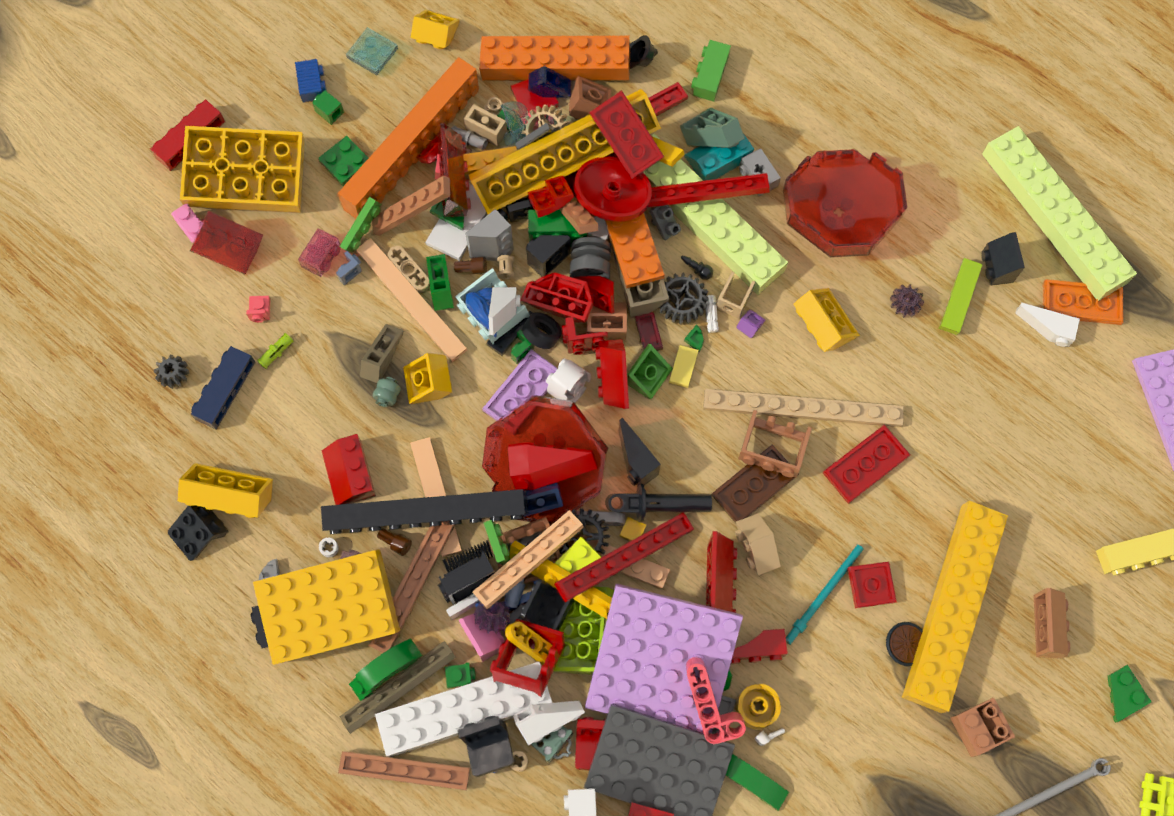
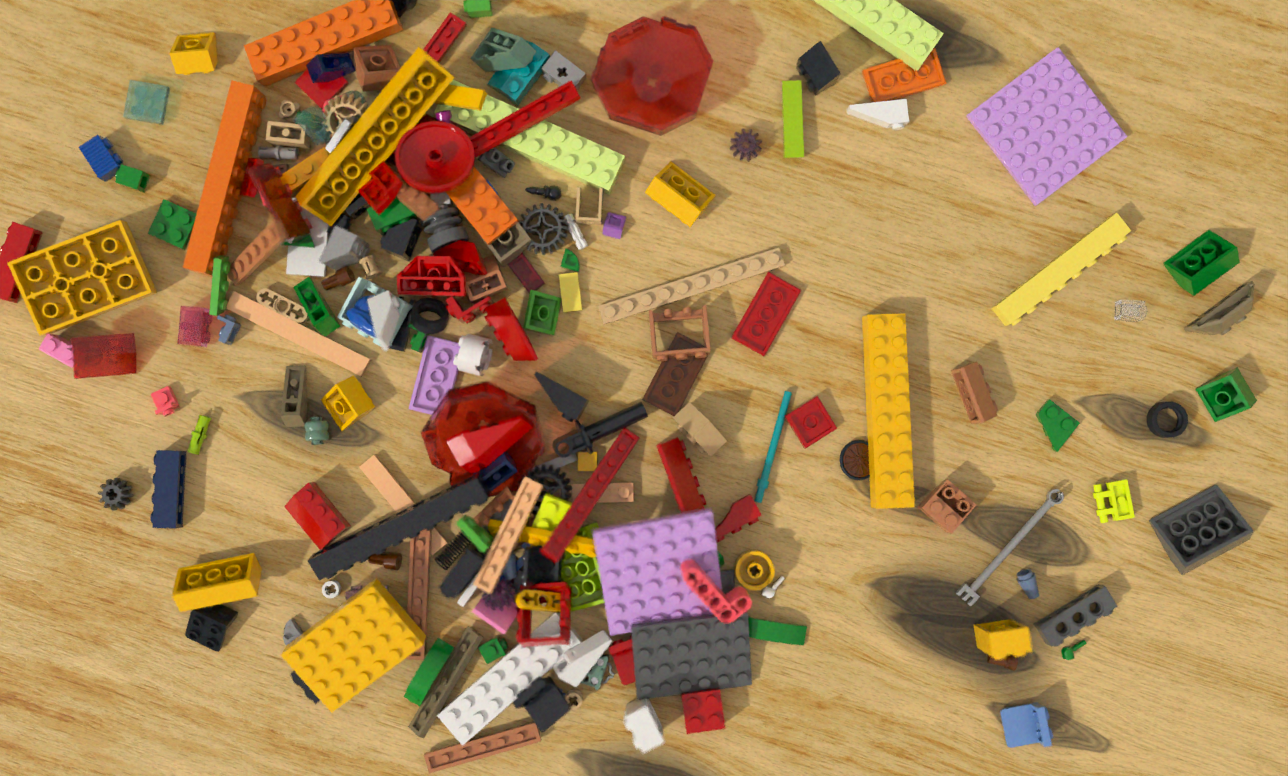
camera: 20 degrees left, 15 degrees up
red tile [589,90,664,179] -> none

